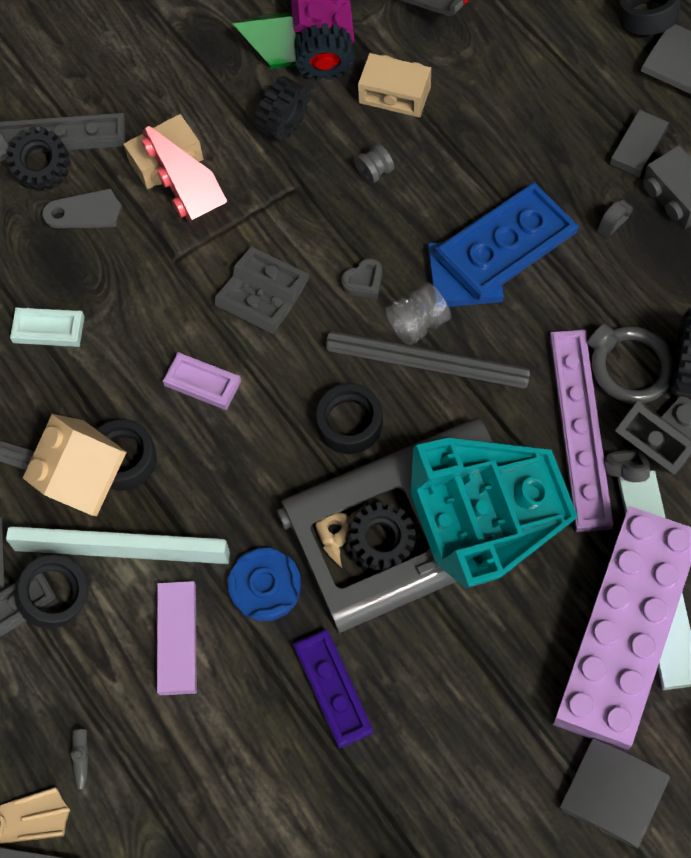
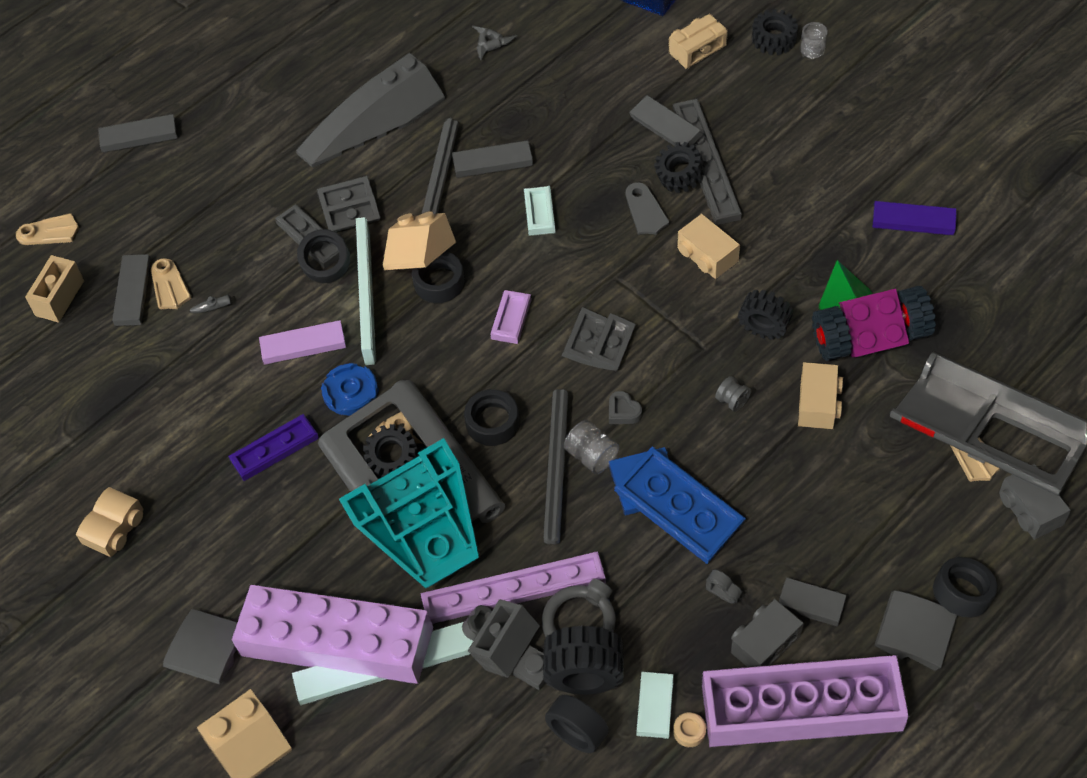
camera: 80 degrees right, 10 degrees down
slope [140,126,227,222] -> none

